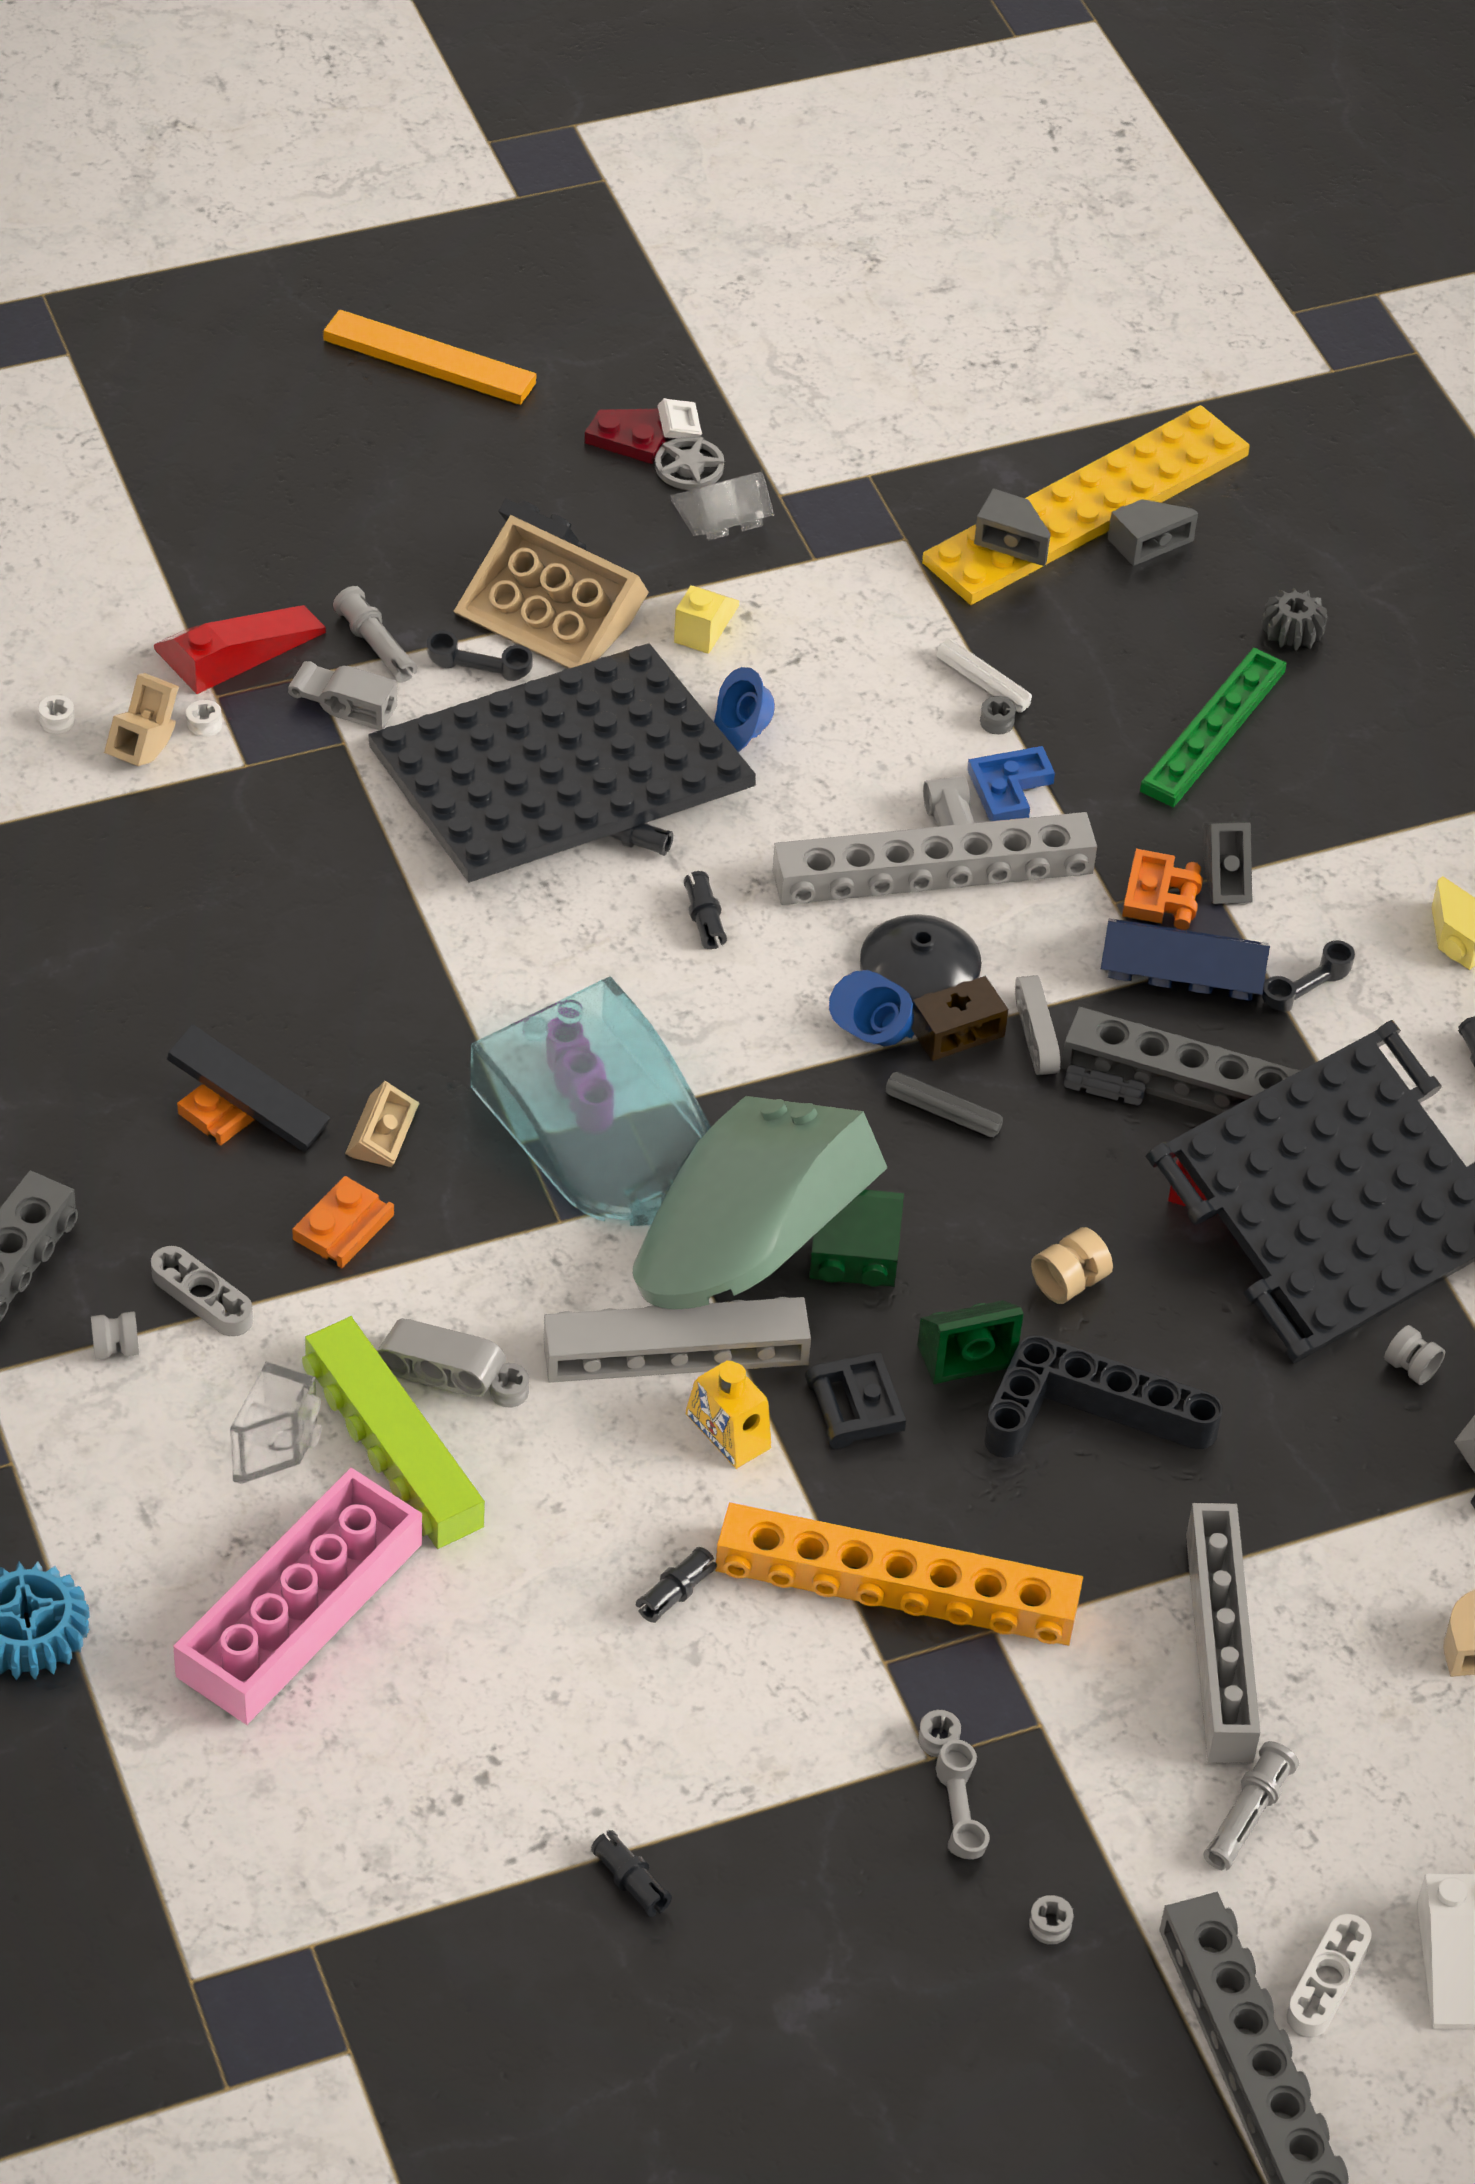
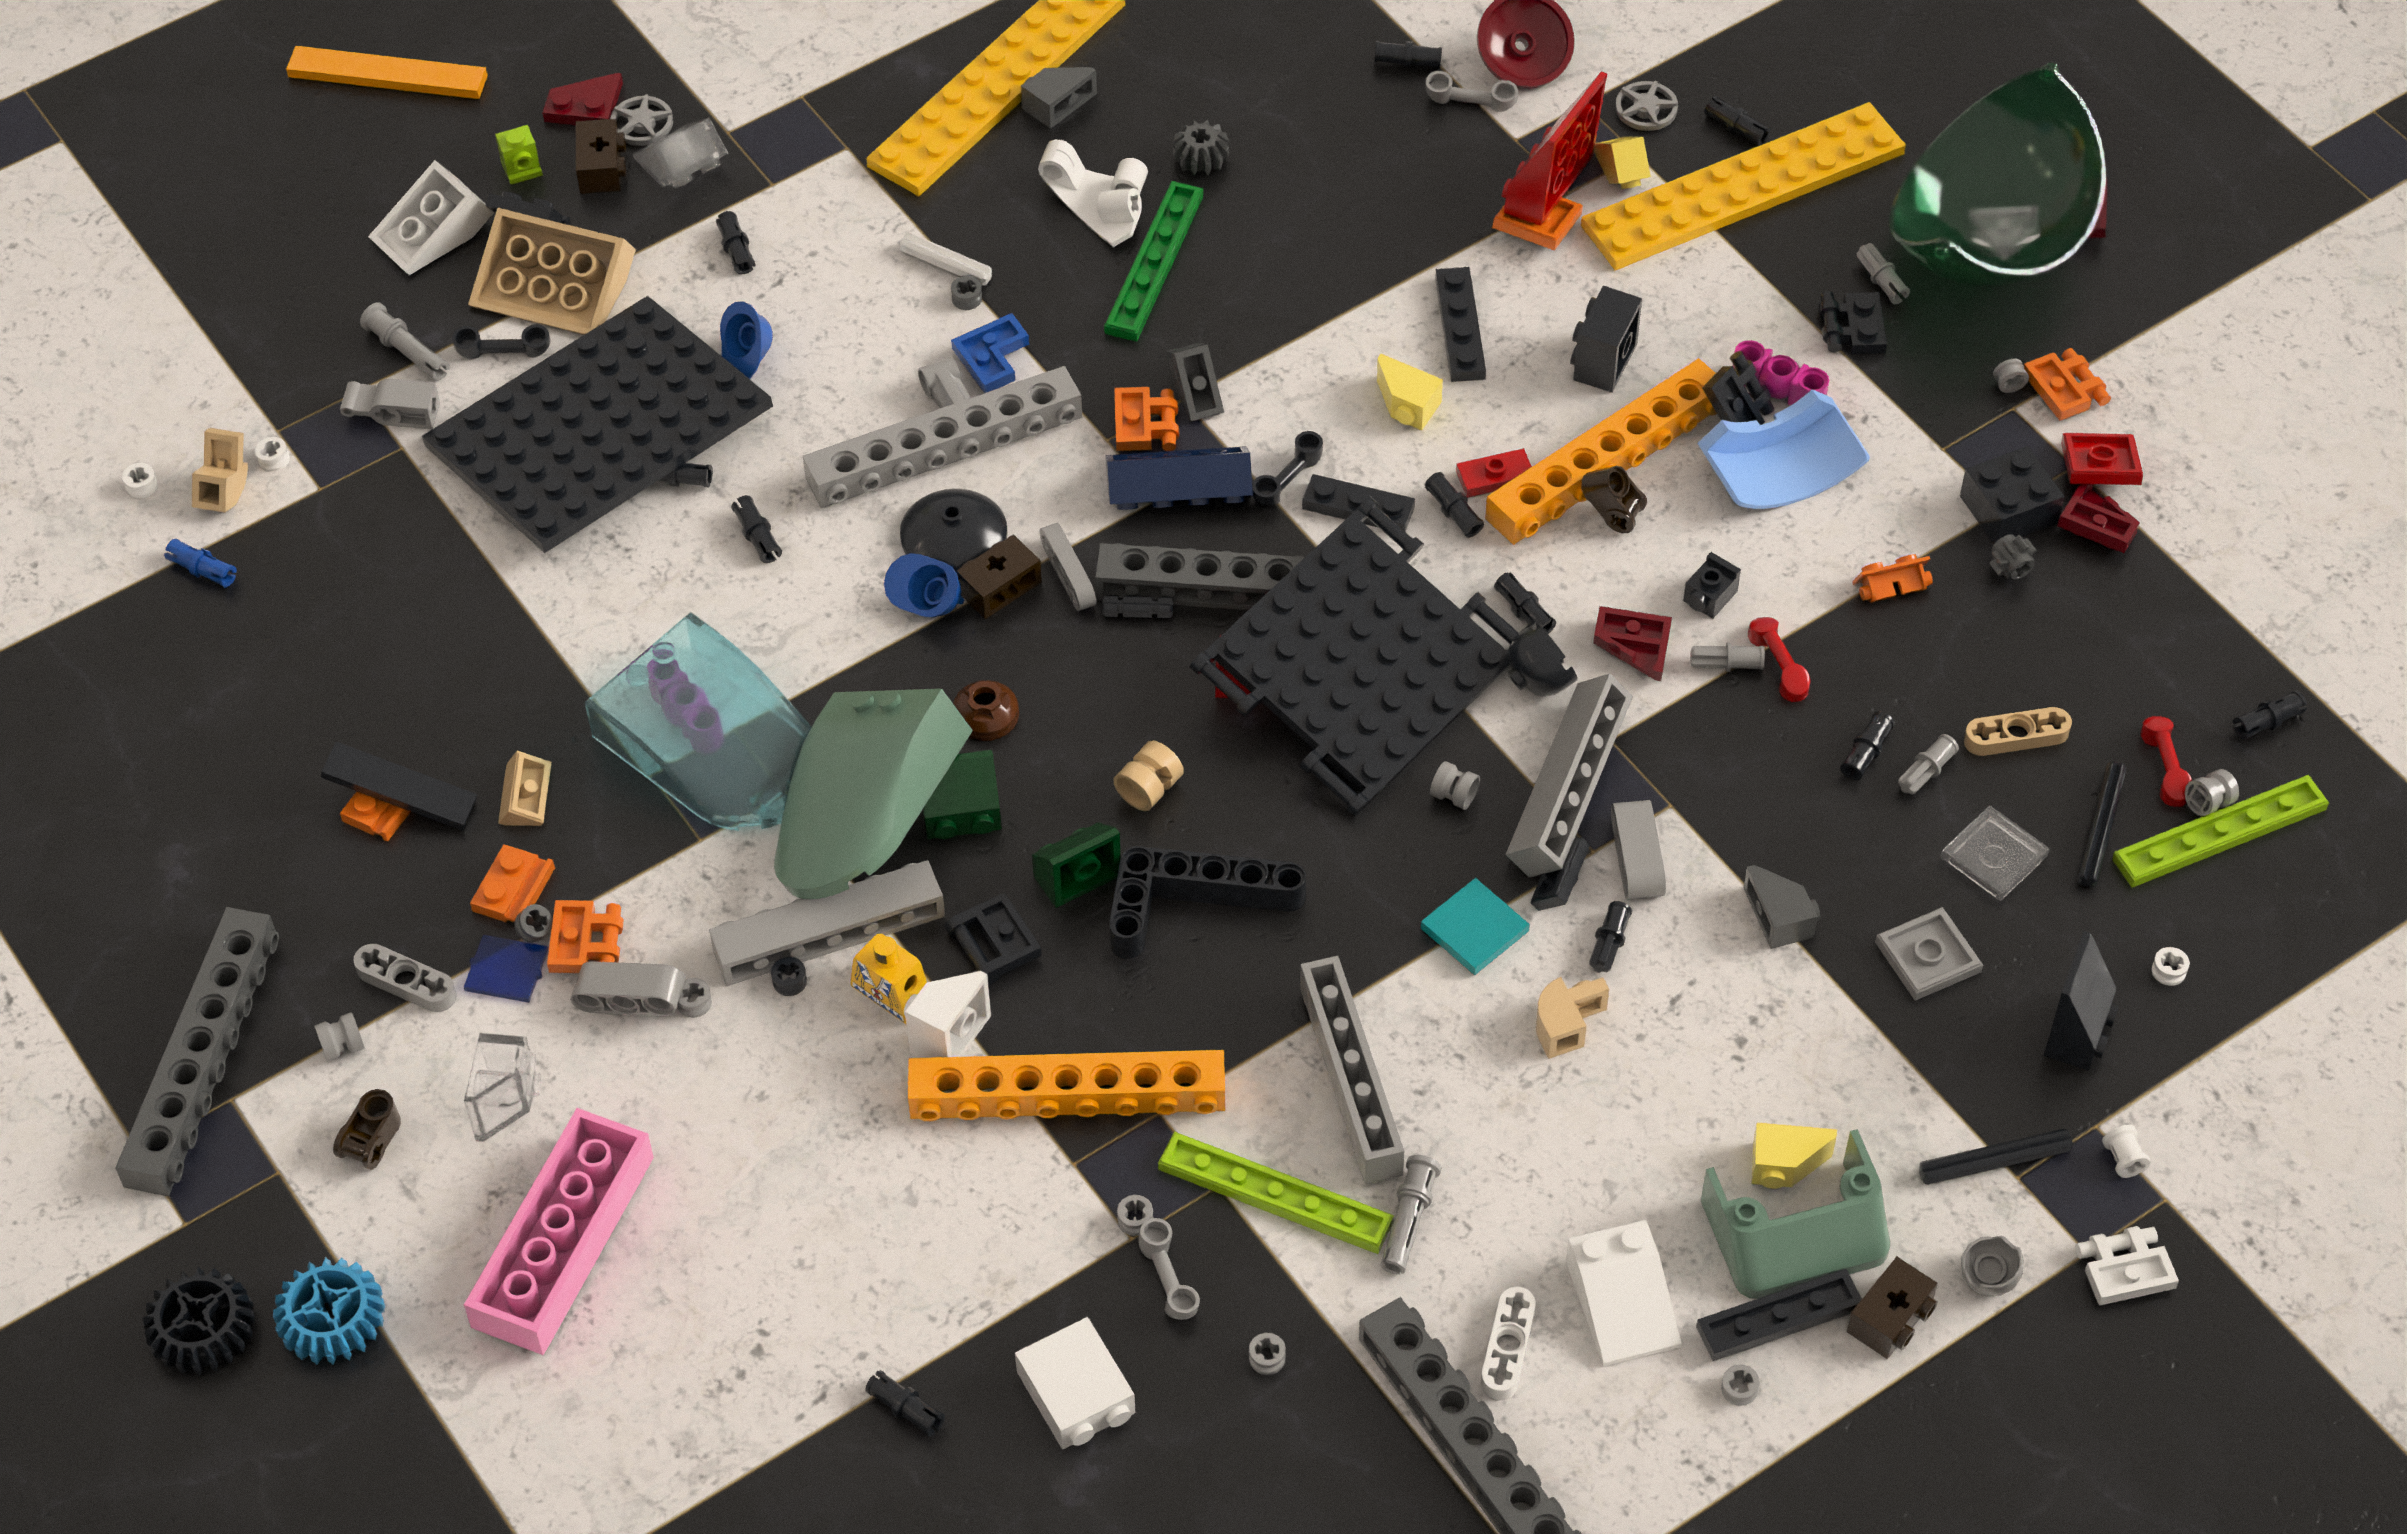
camera: 10 degrees left, 5 degrees up
red wedge [154,605,326,694] -> none
lime brick [302,1316,485,1550] -> none
black pin [636,1547,717,1623] -> none
white tile [658,399,702,439] -> none
light yellow slope [674,585,739,654] -> none
dark grey axle [886,1072,1003,1138] -> none
dark grey slope [974,488,1051,566] -> none
none -> blue pin [164,539,237,587]
none -> dark brown piece [333,1089,401,1170]
none -> white slope [368,160,494,275]
none -> clear blue piece [464,935,548,1003]
none -> lime brick [495,125,543,185]
none -> dark grey bush [514,904,553,943]
none -> orange plate [547,900,624,973]
none -> dark brown brick [576,119,626,194]
none -> black pin [716,211,755,274]
none -> black bush [771,957,807,996]
none -> white slope [904,971,991,1058]
none -> reddish brown piece [953,680,1019,741]
none -> white brick [1015,1317,1135,1450]
none -> white panel [1038,140,1148,247]
none -> lime tile [1158,1131,1394,1254]
none -> black plate [1302,474,1415,532]
none -> teal tile [1421,878,1530,975]

